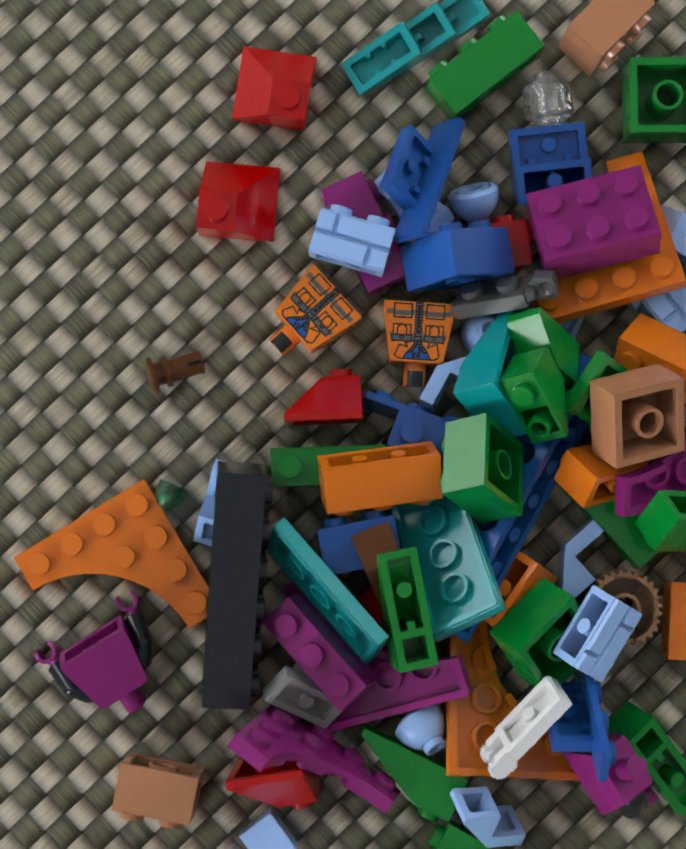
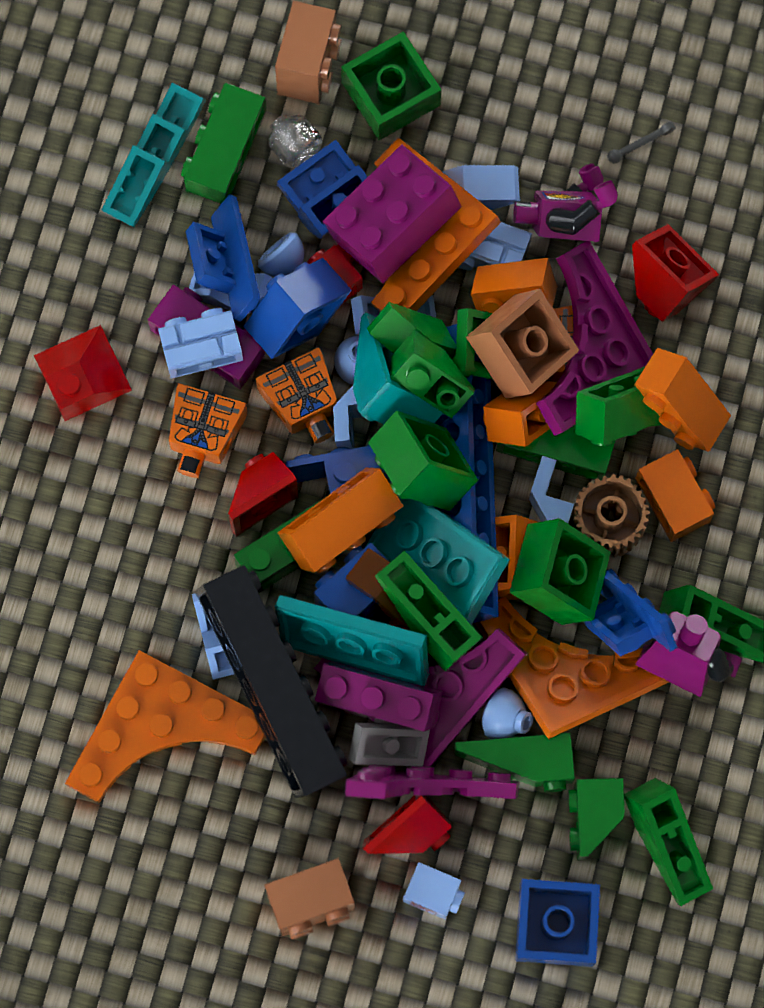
camera: 30 degrees left, 10 degrees down
magenta torso [34,590,152,713] -> none
reddish brown pin [146,350,206,394] -> none
clear green hinge [155,479,188,510] -> none
red slope [232,46,317,131] -> none
light blue slope [450,786,526,848] -> none
dark grey hinge [451,270,560,320] -> none
white hinge [479,675,572,780] -> none
light blue brick [552,585,643,682] -> none

